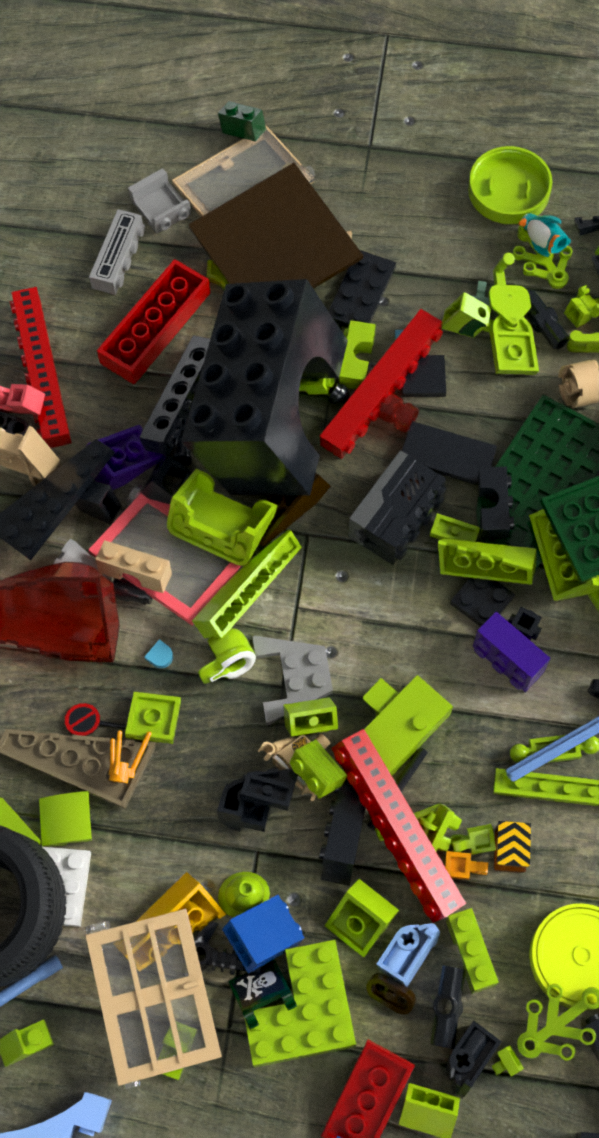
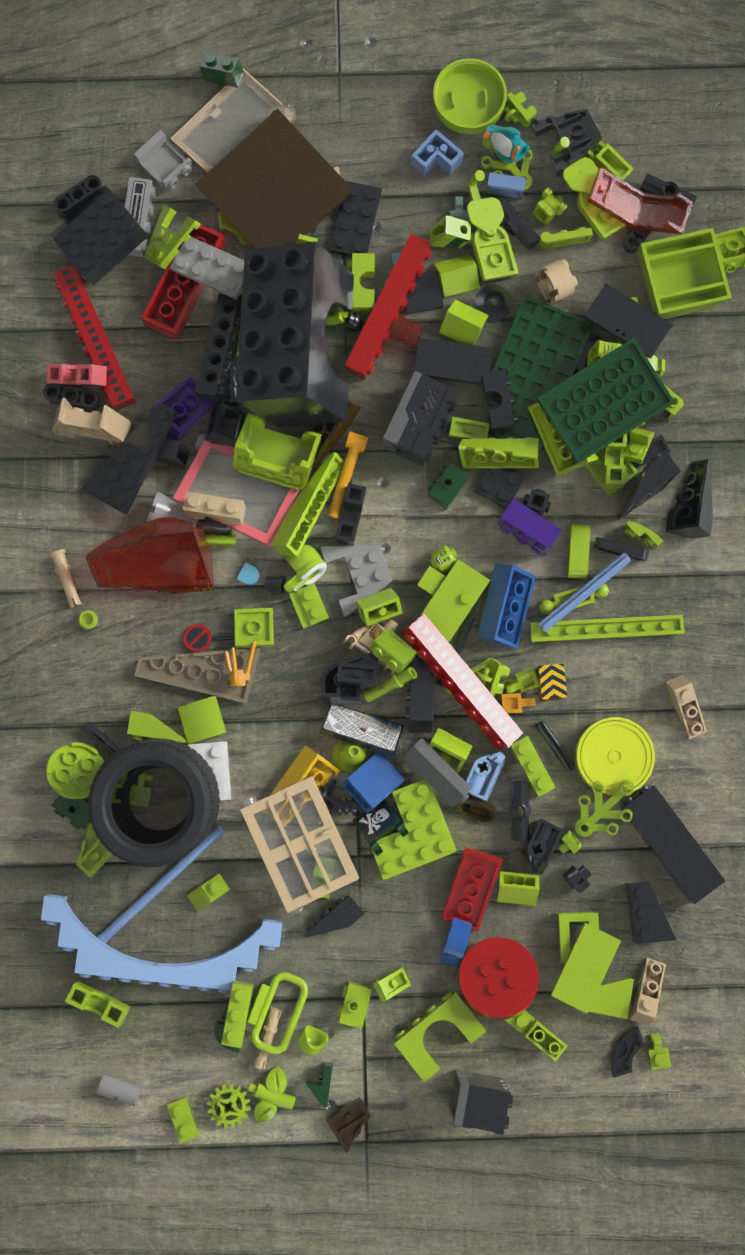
camera: 15 degrees left, 15 degrees up
none -> black slope [51,184,149,286]
none -> black beam [54,175,103,219]
none -> lime wing [144,205,201,270]
none -> light grey plate [170,237,244,300]
none -> lime slope [196,533,237,547]
none -> black piece [265,575,286,595]
none -> lime plate [289,583,329,629]
none -> black slope [304,895,365,938]
none -> tile [320,705,404,758]
none -> light orange piece [327,431,368,519]
none -> black arch [335,483,367,546]
none -> lime pin [364,667,417,702]
none -> dark grey brick [403,738,472,807]
none -> medium blue brick [411,130,464,177]
none -> dark green brick [428,463,469,510]
none -> lime head [429,545,459,573]
none -> lime slope [434,253,480,299]
none -> lime slope [439,299,489,345]
none -> black dish [475,284,512,322]
none -> blue slope [477,564,536,649]
none -> medium blue slope [486,173,526,199]
none -> lime hips [504,91,537,128]
none -> black axle [535,721,575,772]
none -> black piece [563,865,592,893]
none -> lime beam [566,524,590,579]

